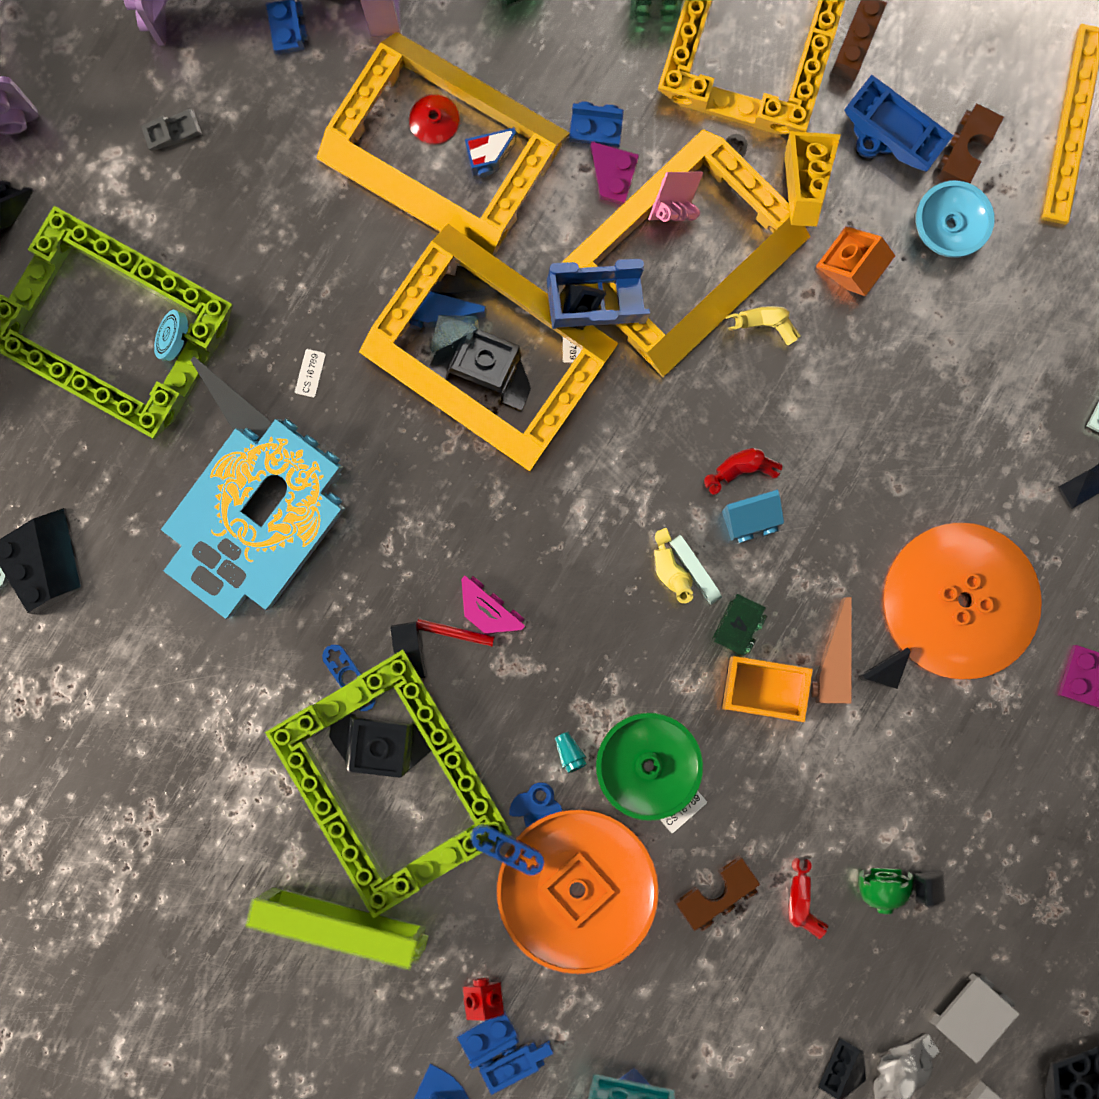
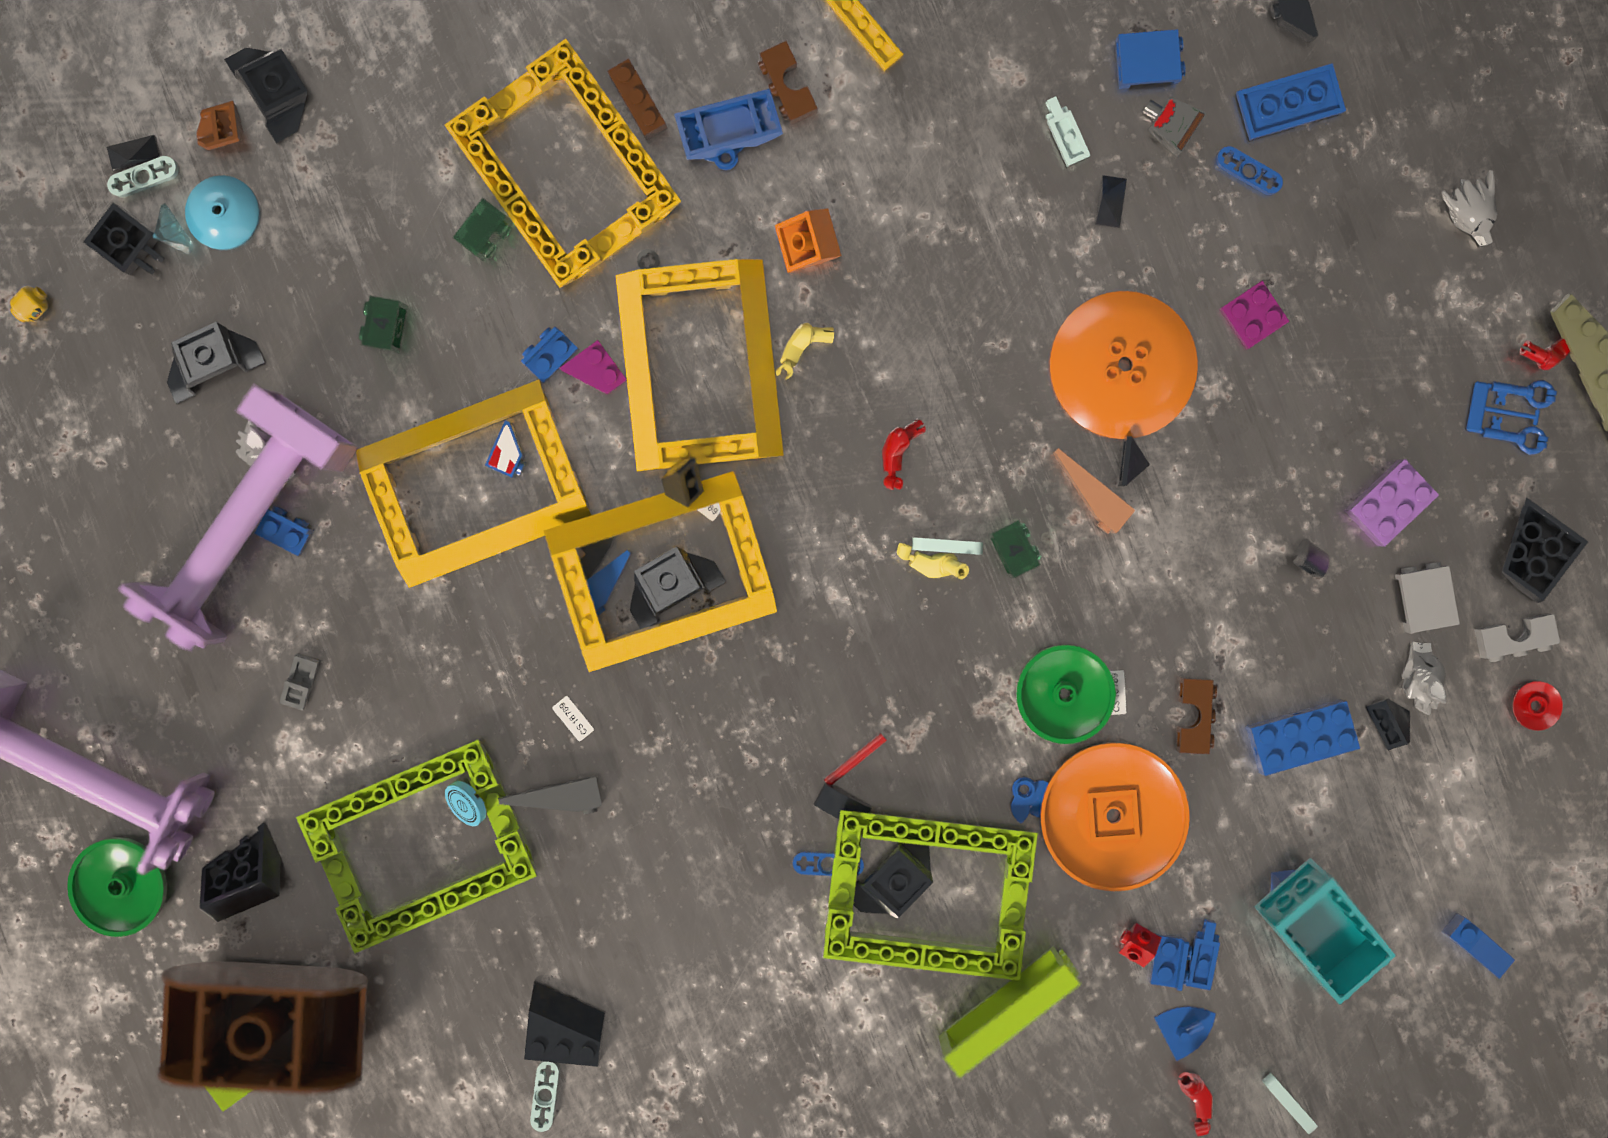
camera: 55 degrees left, 5 degrees up
medium azure panel [161,418,346,619] -> none
red dish [409,94,460,144] -> none
clear light blue slope [430,315,479,353] -> none
dark pink slope [461,575,526,635] -> none
blue beam [471,824,544,875] -> none
blue piece [546,259,650,329] -> none
teal cone [555,732,587,773] -> none
bright pink hinge [648,171,703,222] -> none
dark azure slope [722,490,784,543] -> none
light orange piece [722,656,813,722] -> none
yellow wedge [785,131,841,227] -> none
red arm [788,858,828,939] -> none
green cylinder [858,868,913,914] -> none
medium azure dish [916,181,994,258] -> none
none -> blue brick [1246,699,1360,776]
none -> medium lavender brick [1344,459,1439,546]

